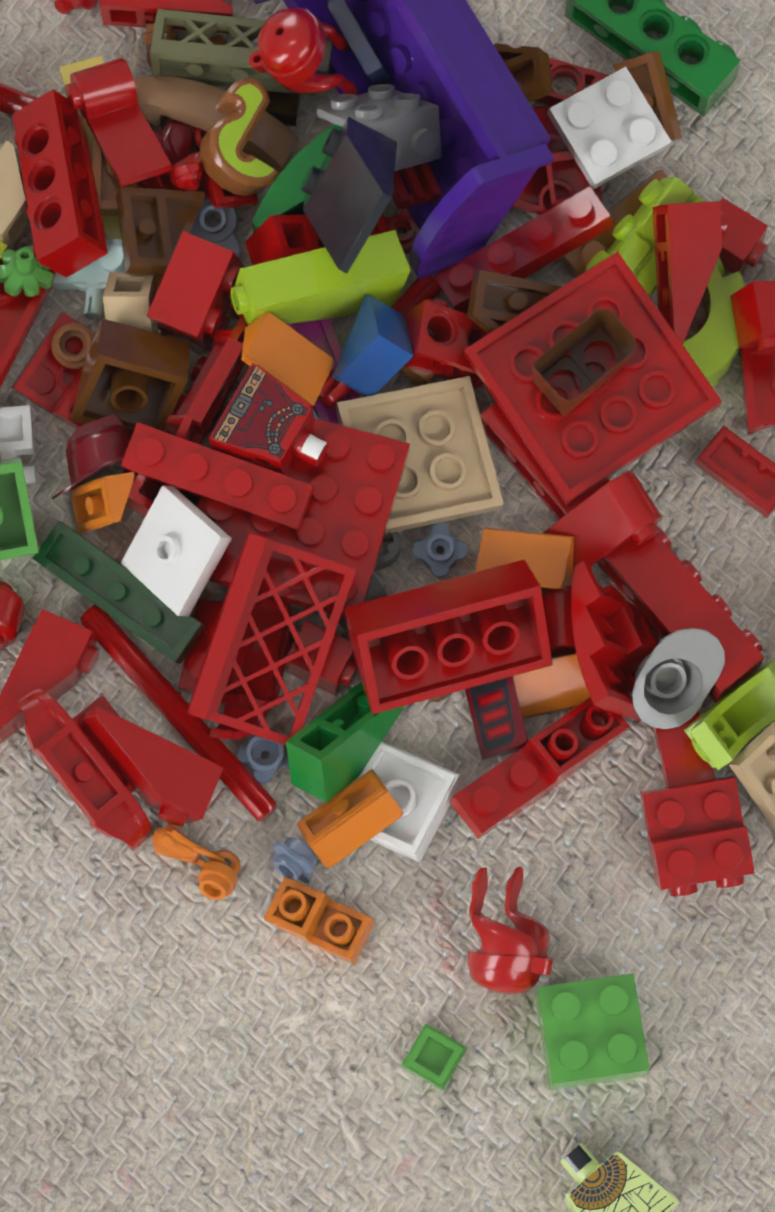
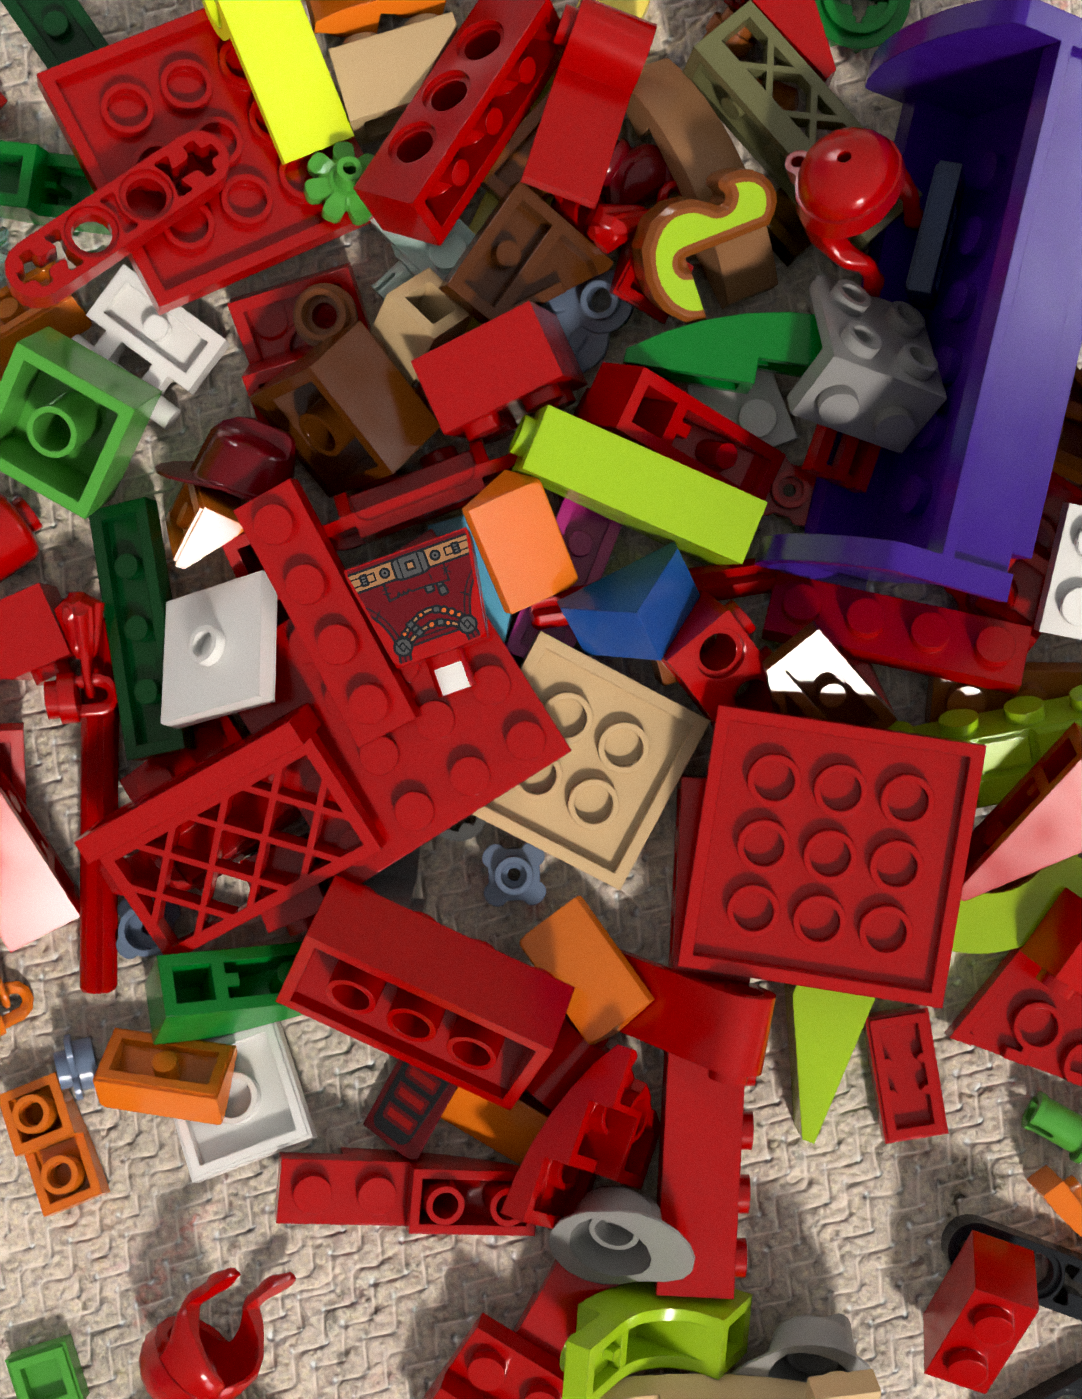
camera: 45 degrees right, 15 degrees up
black slope [300,117,397,273] -> none
reddish brown piece [532,309,636,416] -> none
none -> red piece [44,591,118,724]
none -> lime slope [784,983,875,1144]

